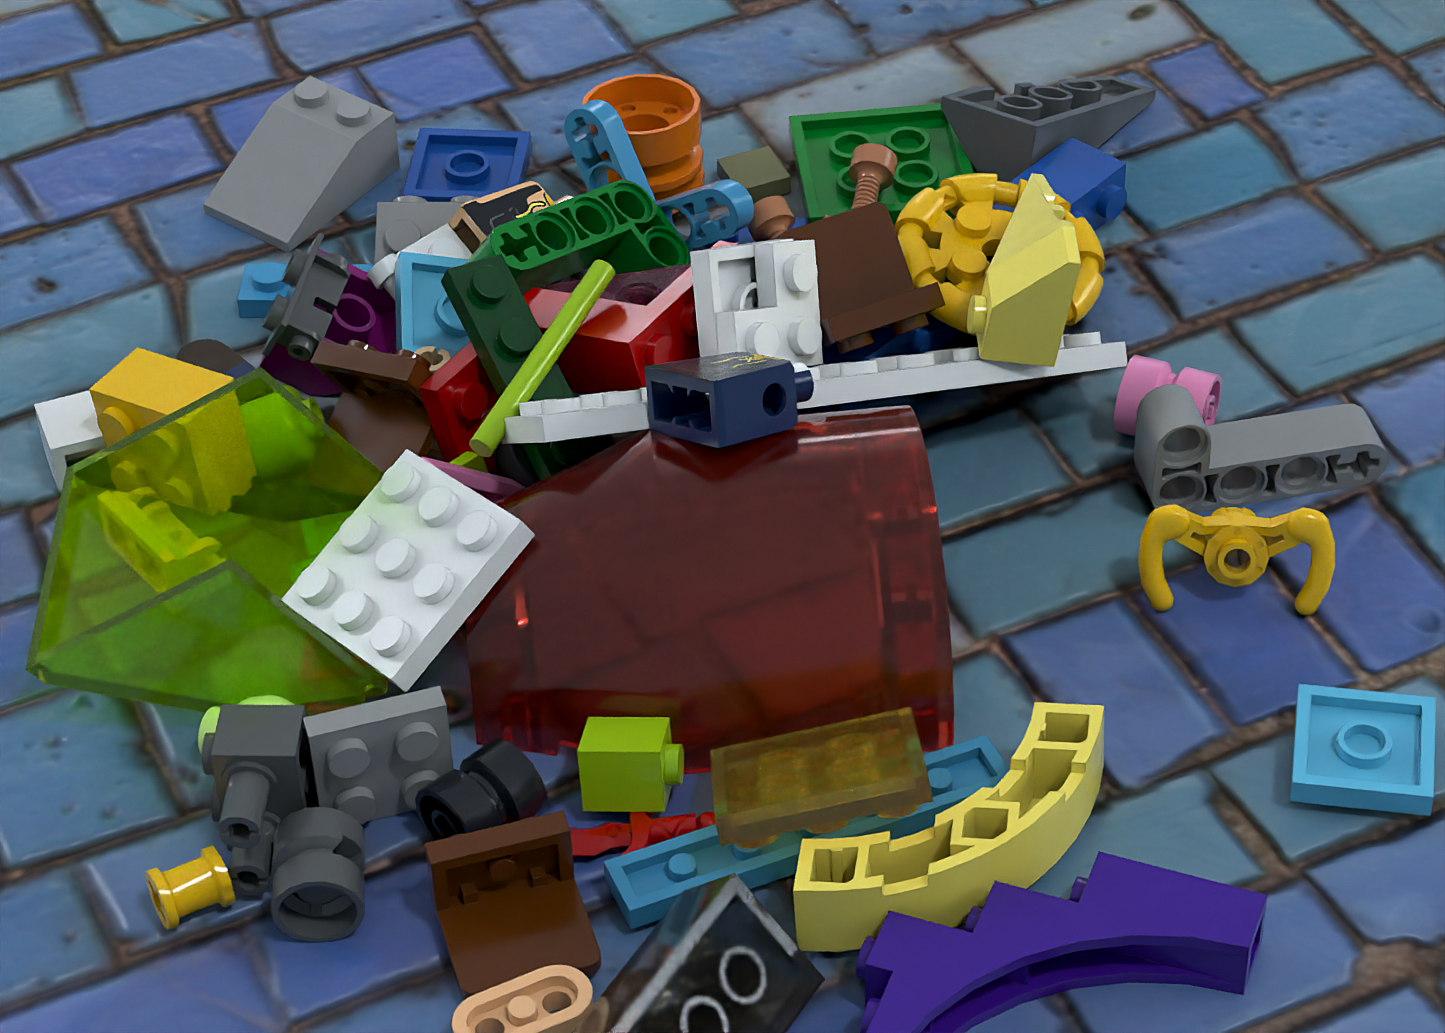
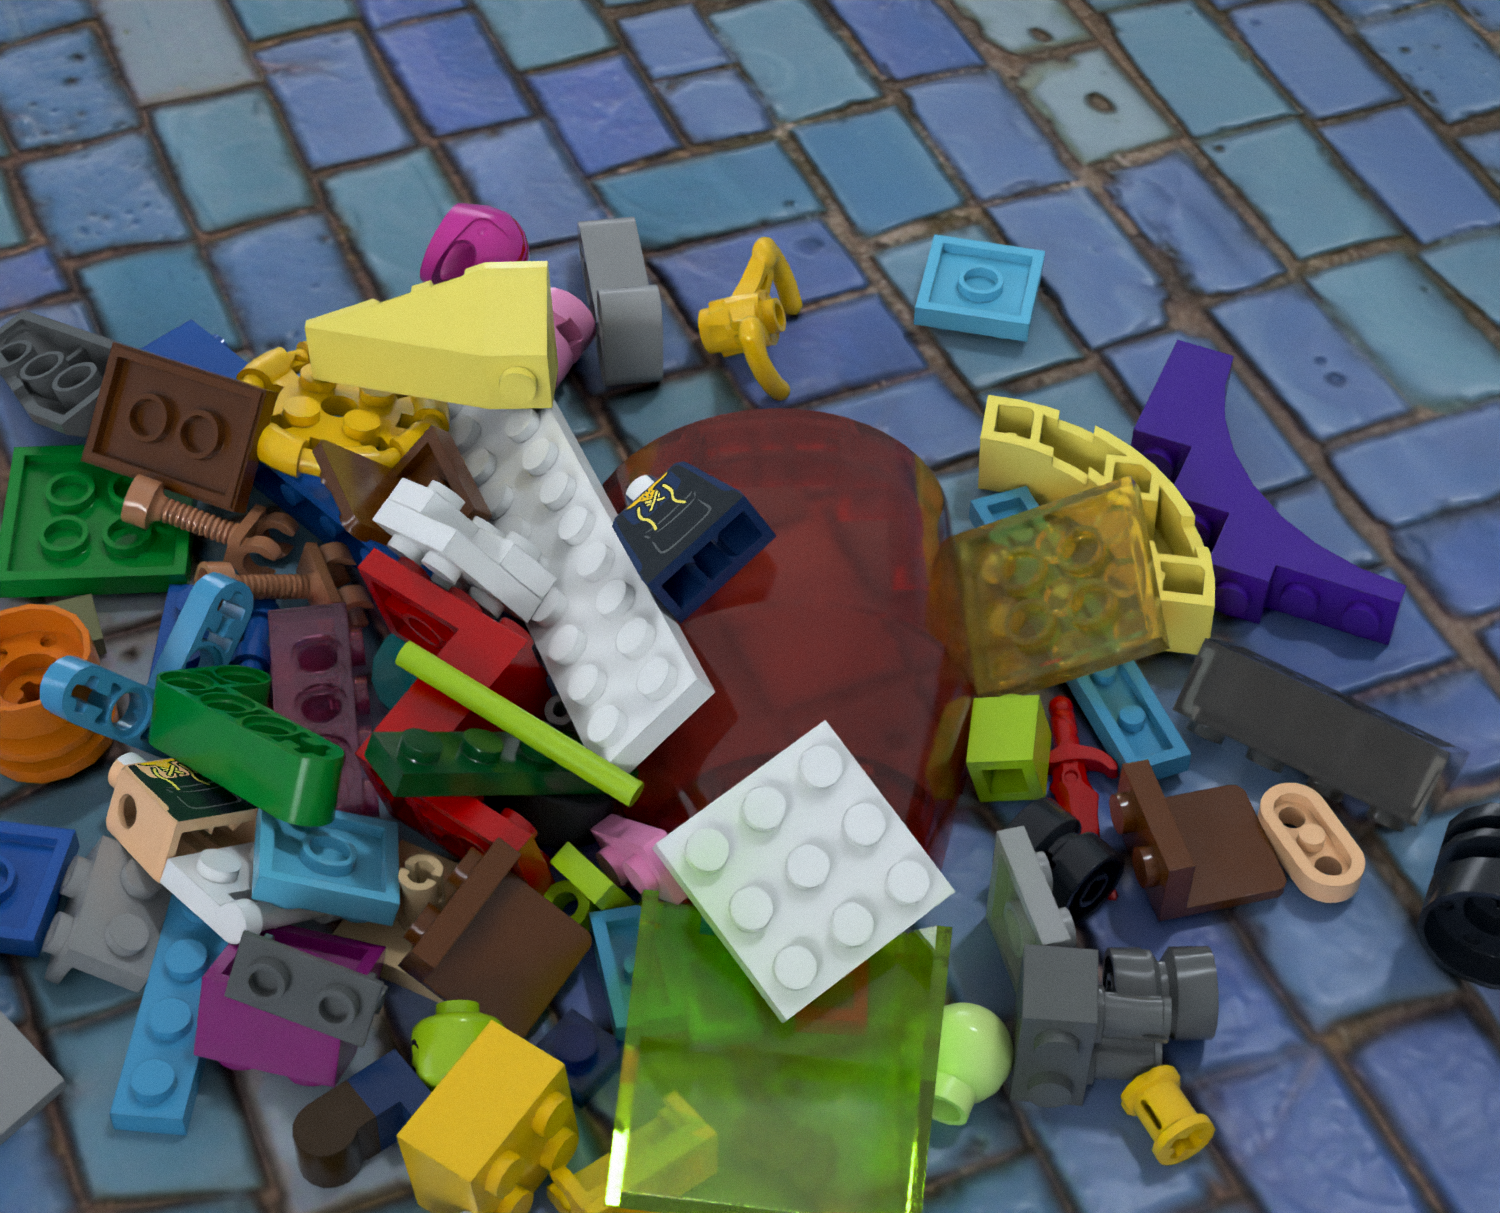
camera: 90 degrees left, 5 degrees up
none -> reddish brown tile [81,342,278,513]
none -> dark pink helmet [420,203,530,285]

